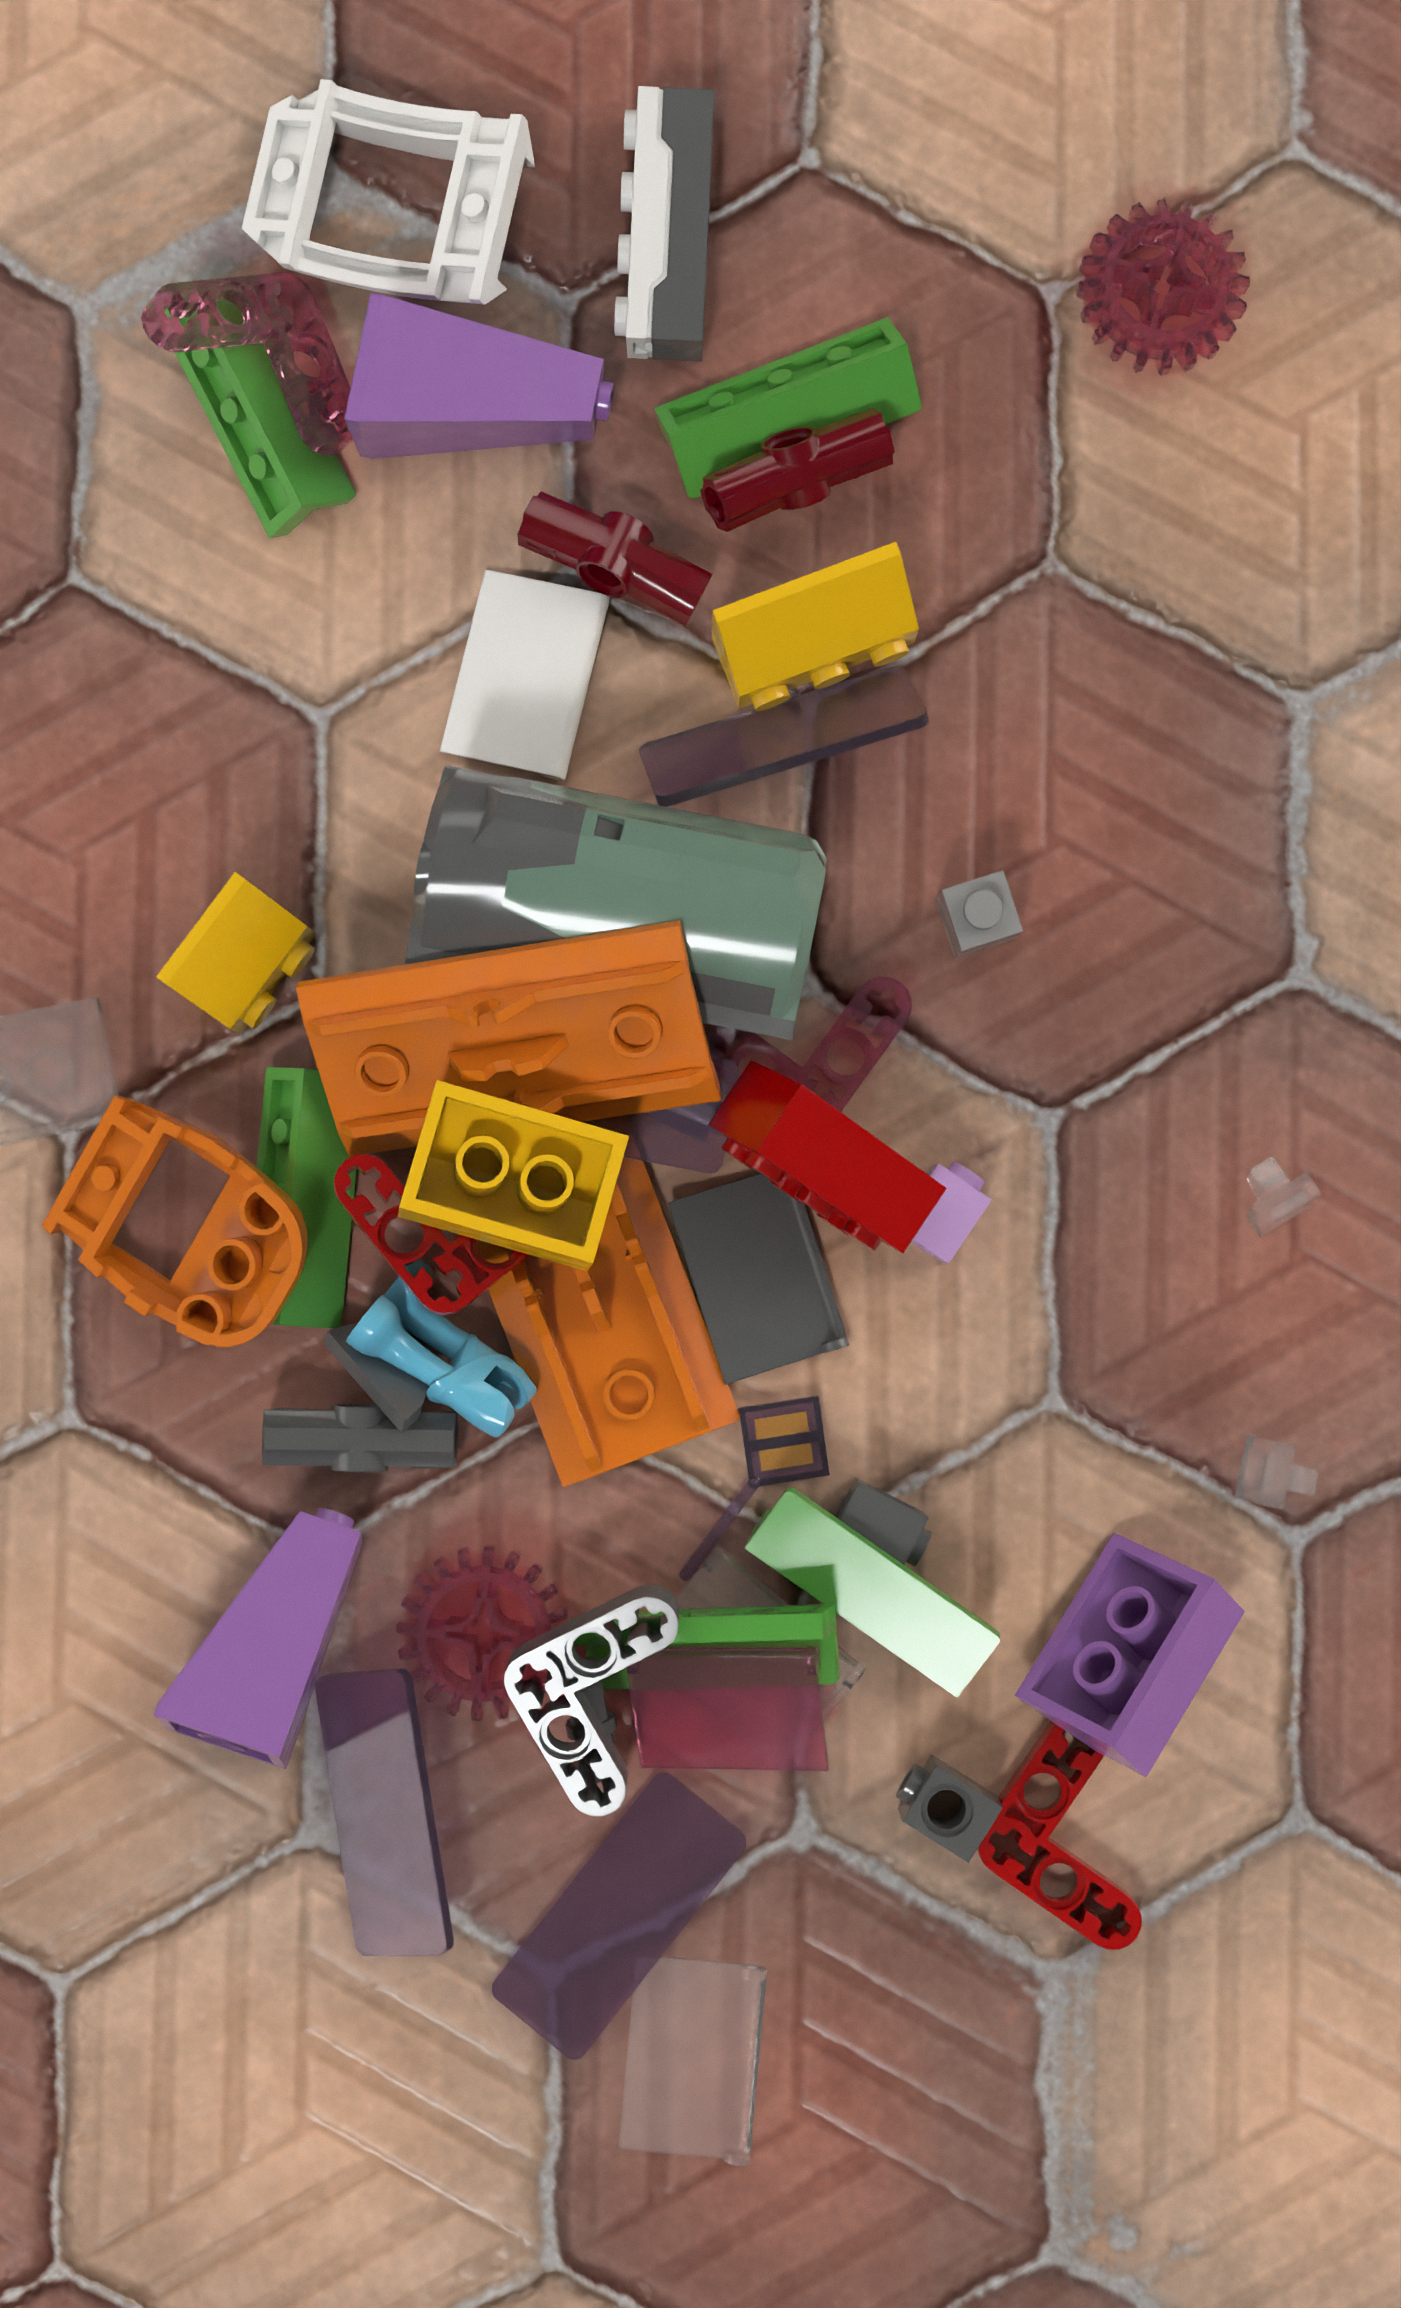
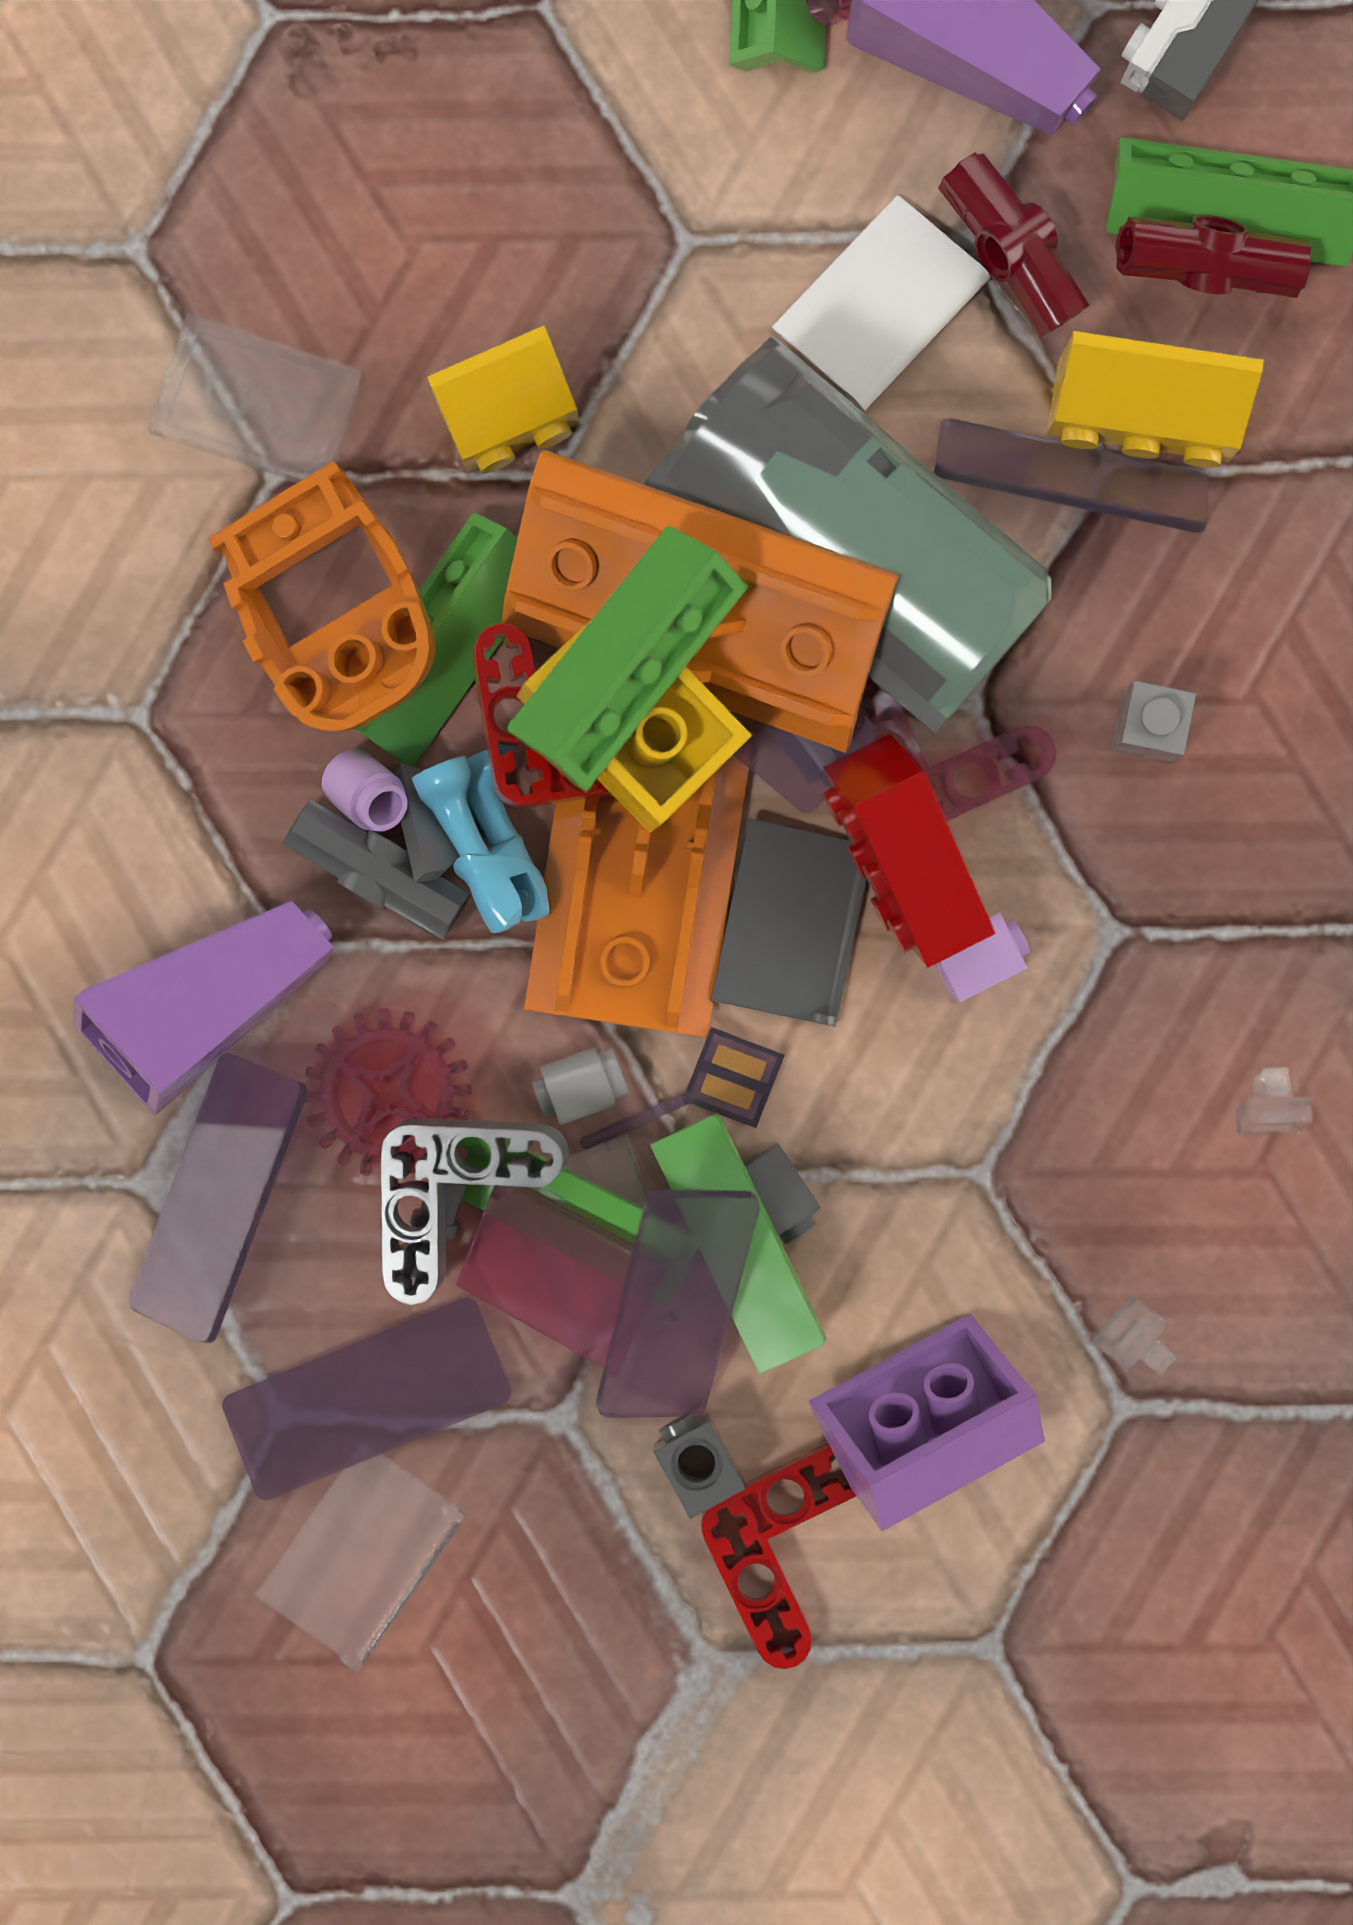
camera: 30 degrees right, 0 degrees up
none -> lavender brick [322,749,408,831]
none -> bright green panel [508,526,748,791]
none -> light grey brick [532,1047,629,1125]
none -> piece [596,1190,760,1418]

